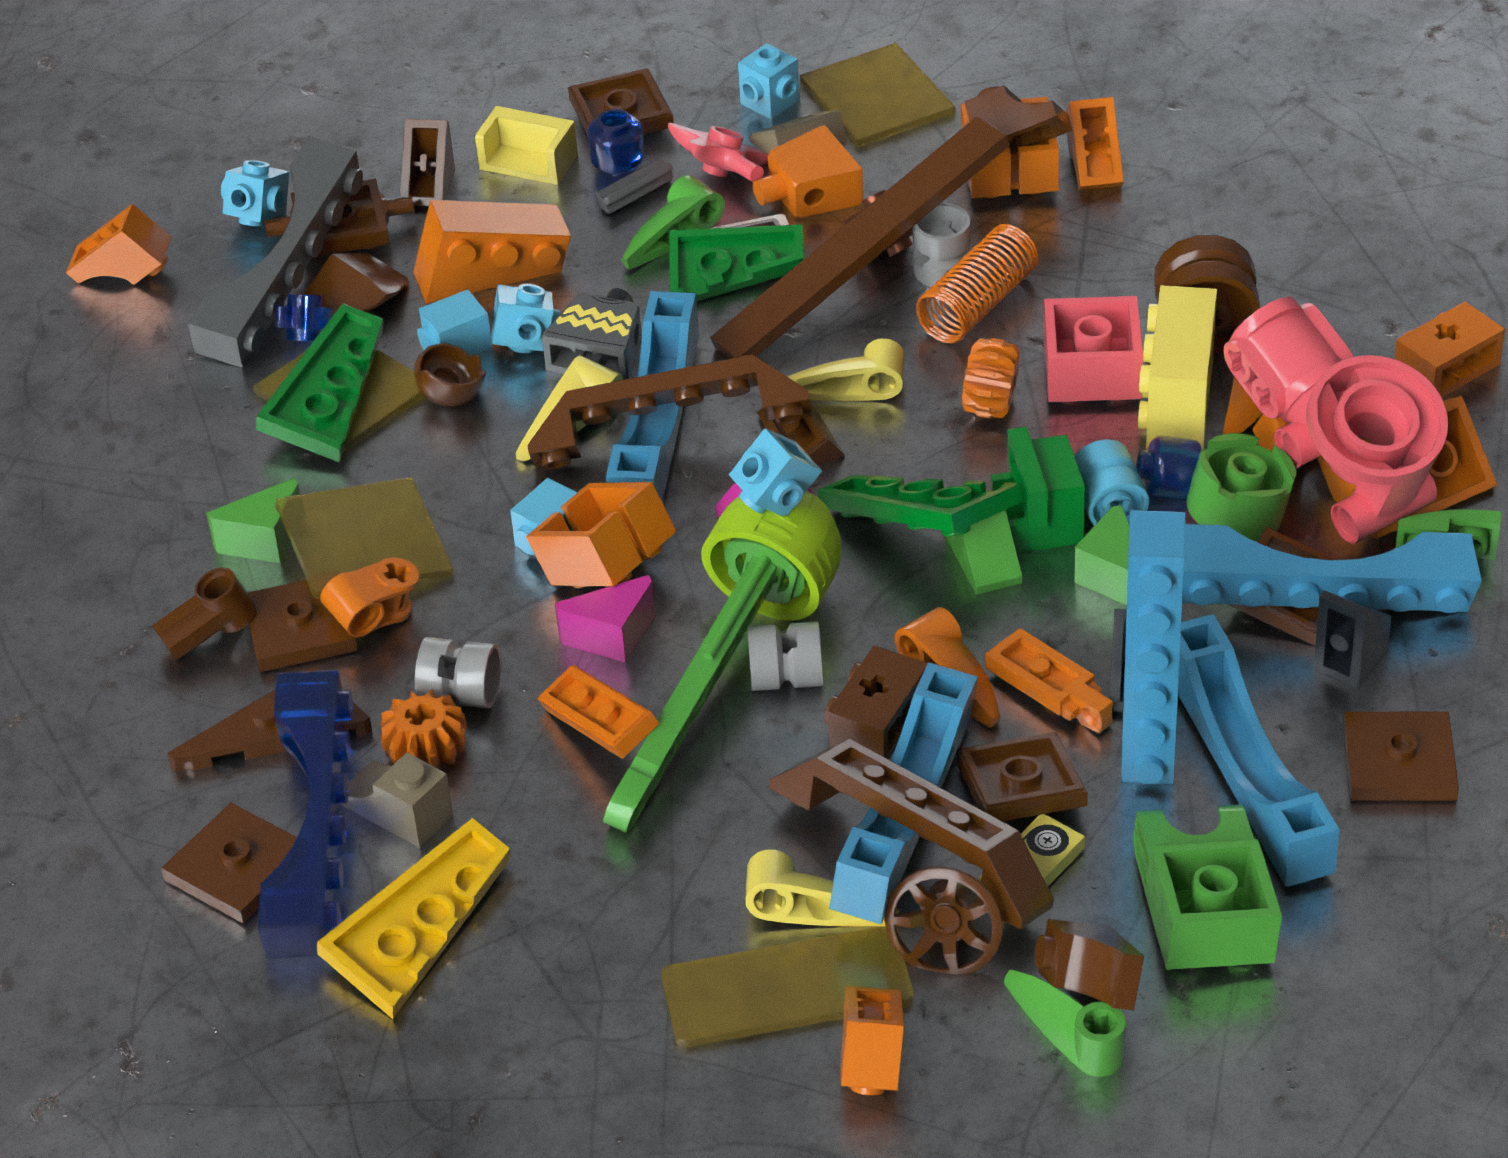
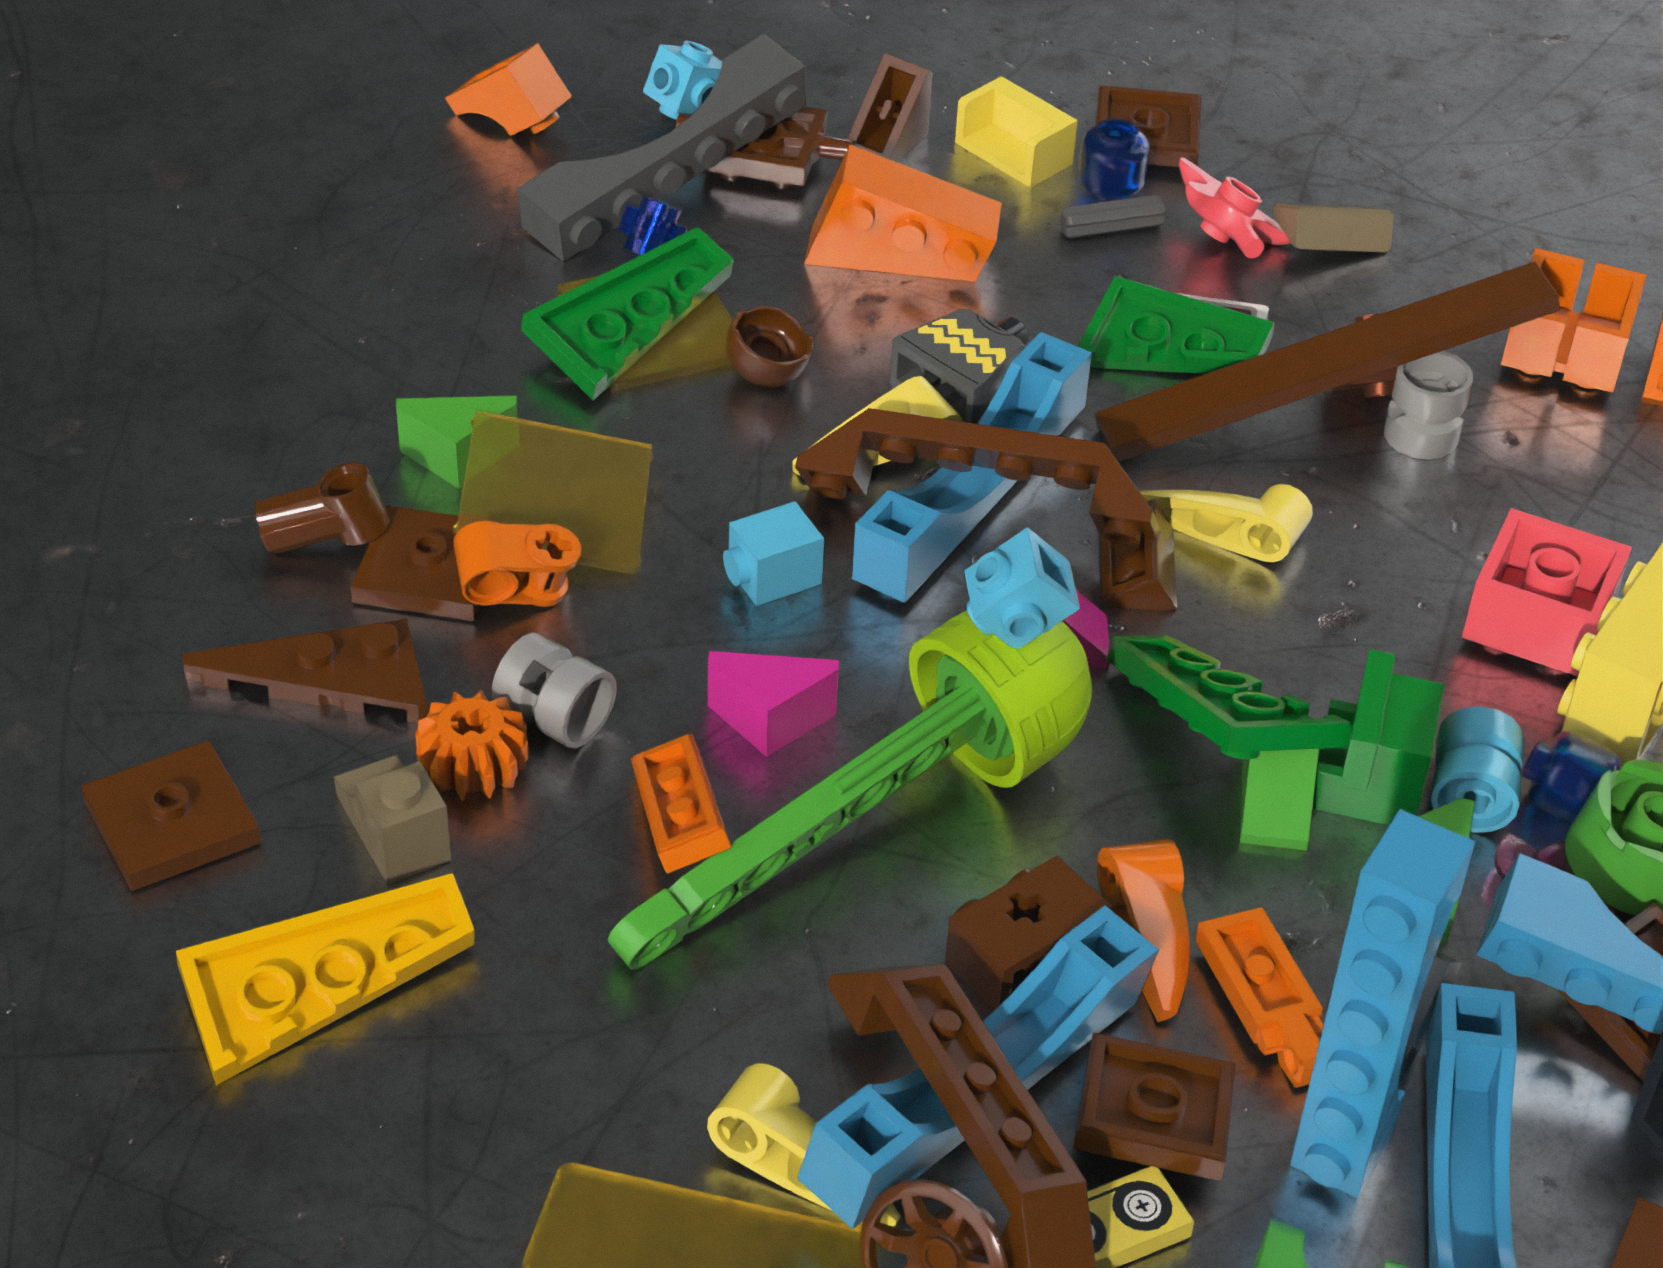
camera: 20 degrees right, 0 degrees up
clear blue arch [258,670,353,959] -> none
reddish brown slope [302,253,409,320] -> none
medium azure brick [417,289,493,355] -> none
medium azure brick [490,284,560,353] -> none
orange piece [526,482,677,588] -> none
bright green piece [621,175,725,270] -> none
medium azure brick [738,43,800,120] -> none
light grey wheel [748,622,823,691] -> none
orange torso [753,125,864,218] -> none
clear yellow piece [800,43,956,147] -> none
orange piece [916,224,1038,344] -> none
orange gear [962,338,1020,419] -> none
reddish brown arch [964,85,1073,155] -> none

